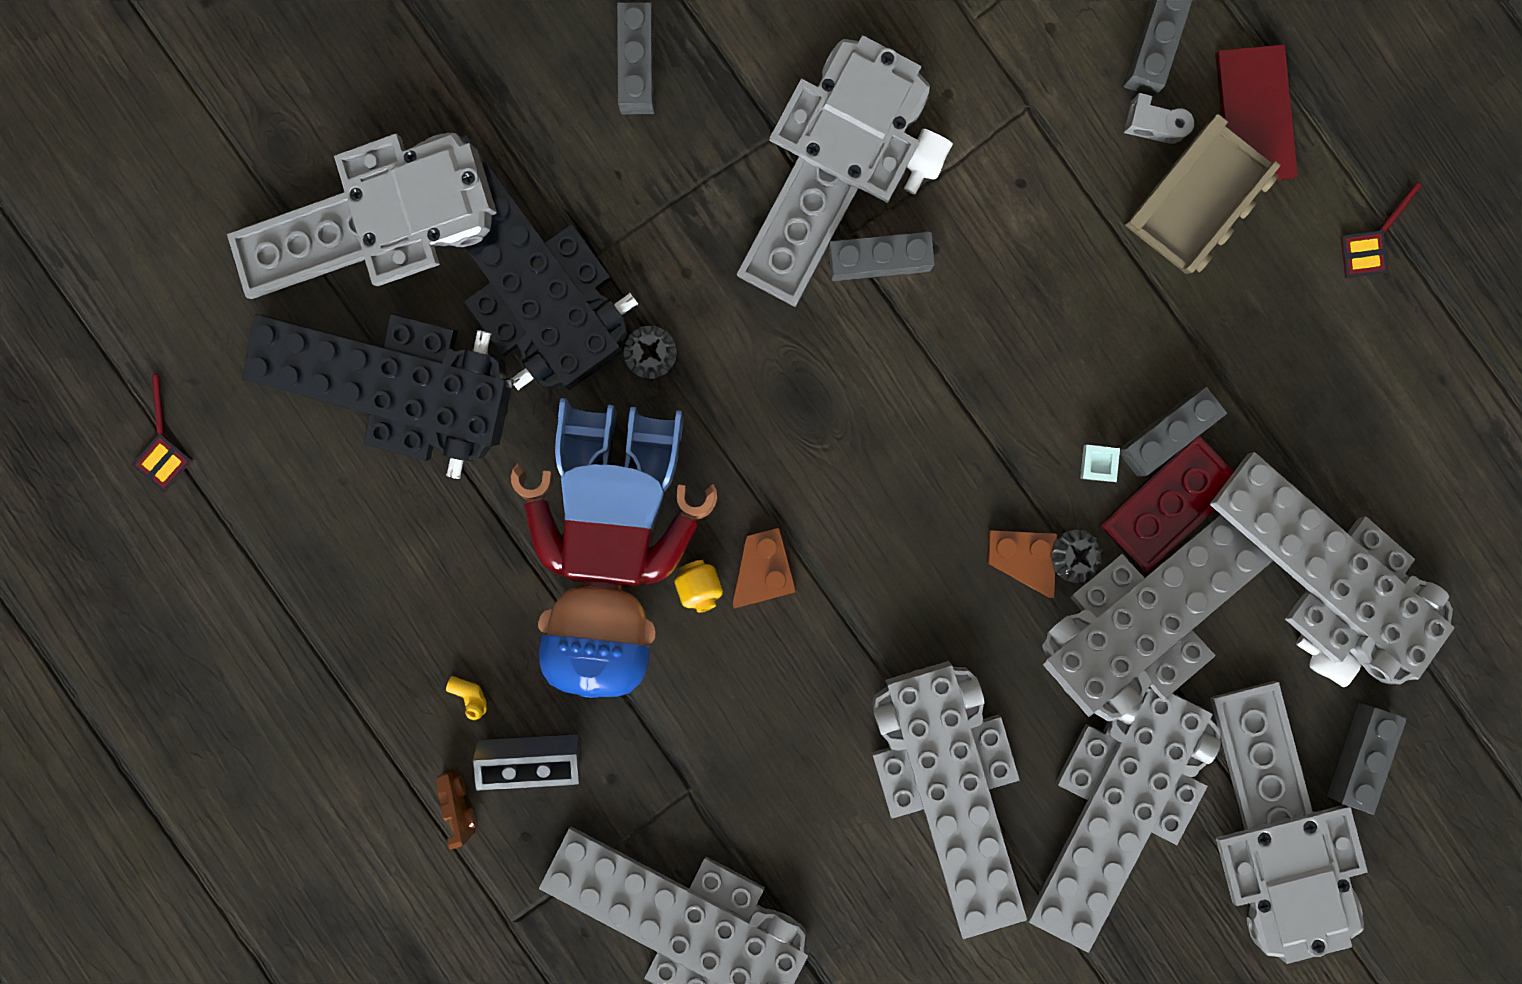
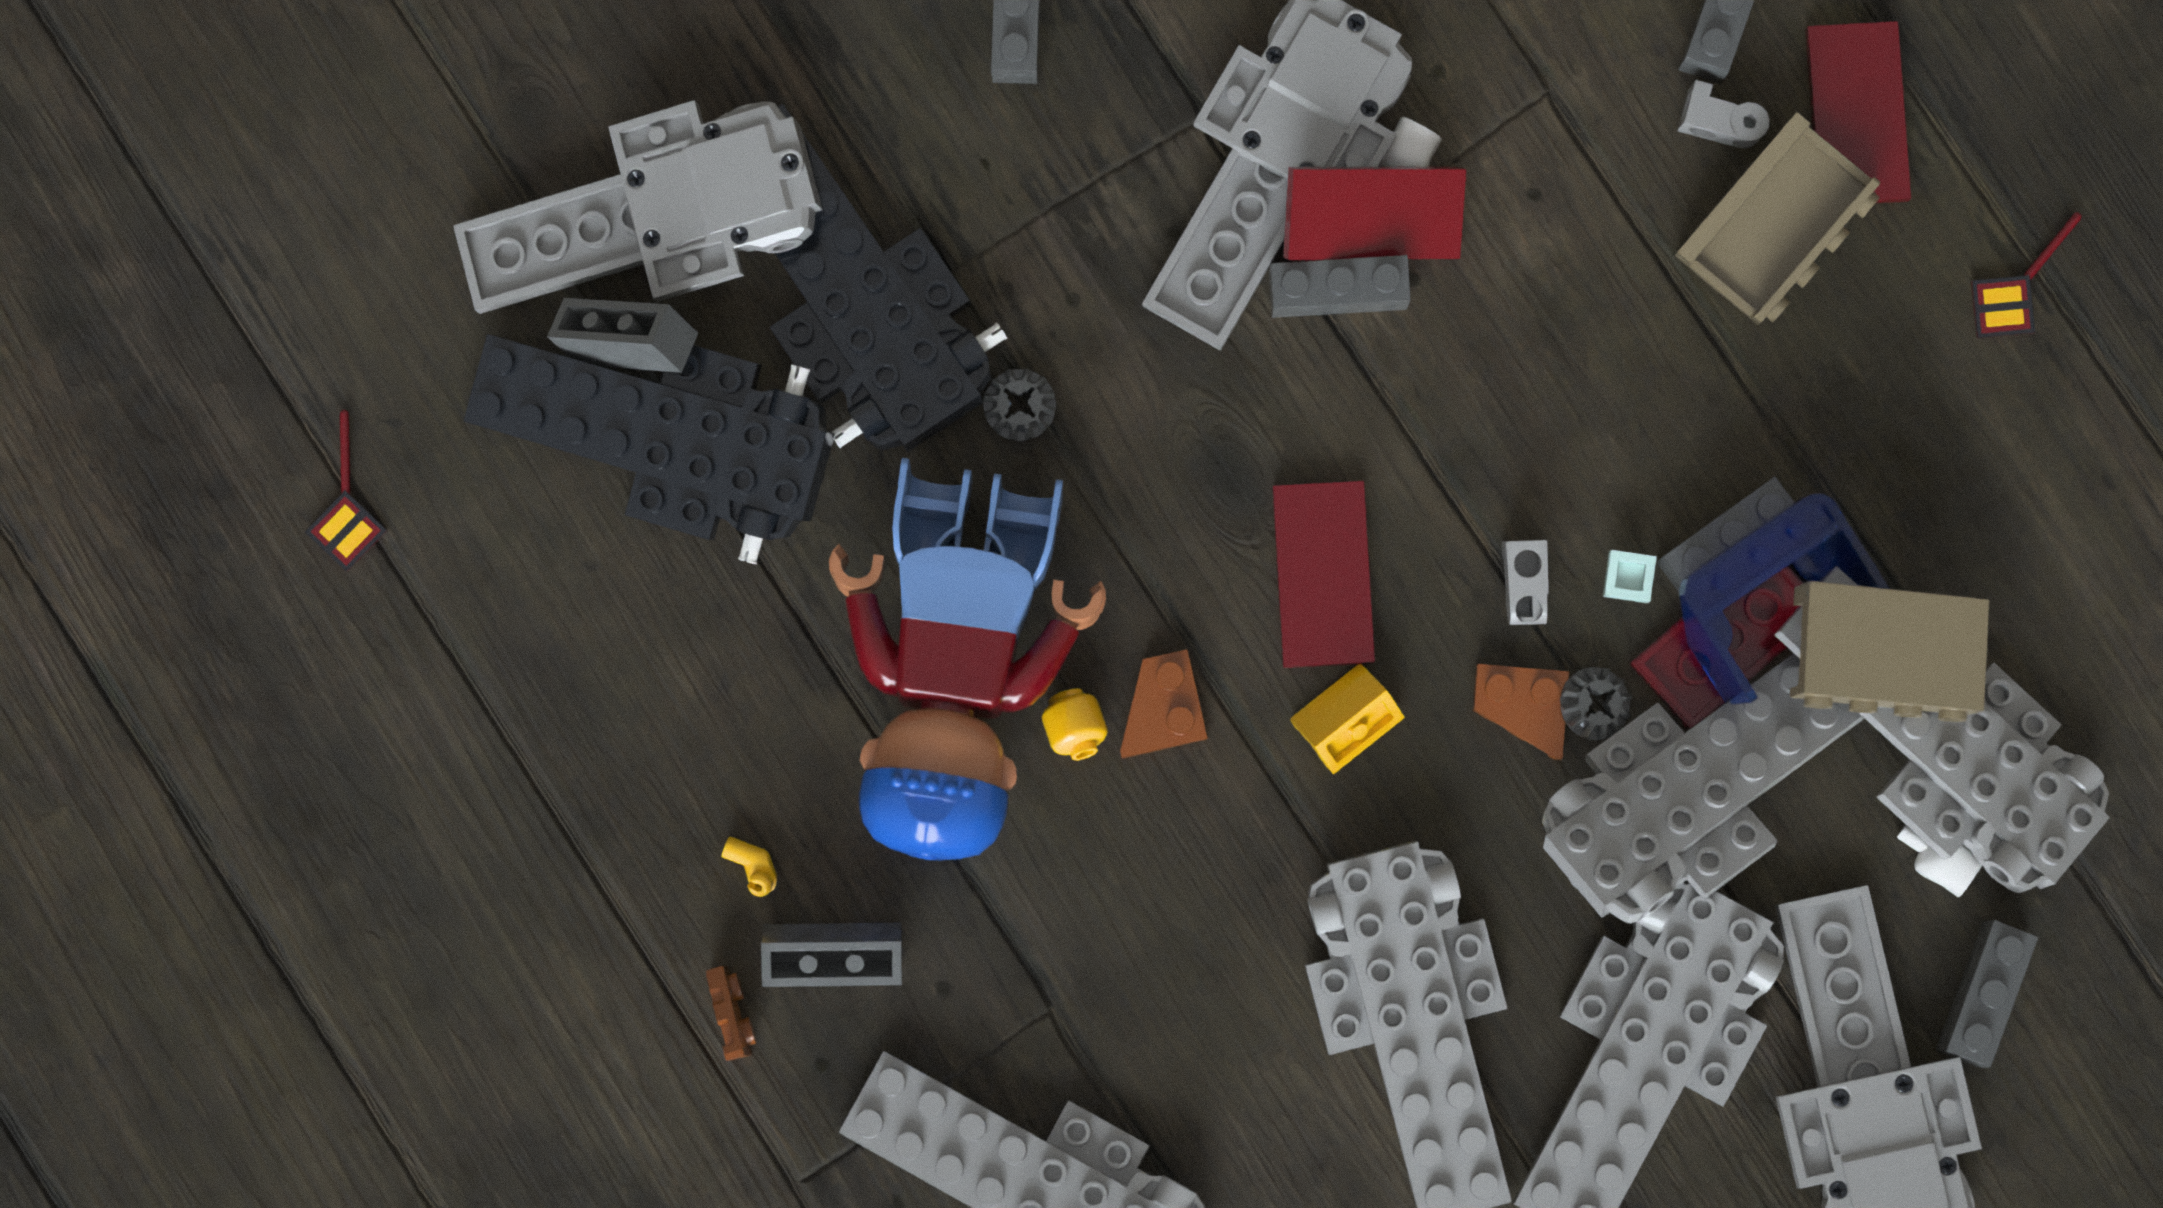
camera: 10 degrees right, 5 degrees down
none -> dark grey brick [547,298,698,373]
none -> dark red tile [1272,481,1375,668]
none -> dark red tile [1283,167,1466,260]
none -> yellow panel [1290,664,1405,774]
none -> light grey leg [1501,540,1549,625]
none -> clear blue windscreen [1679,494,1890,704]
none -> dark tan panel [1790,581,1989,722]

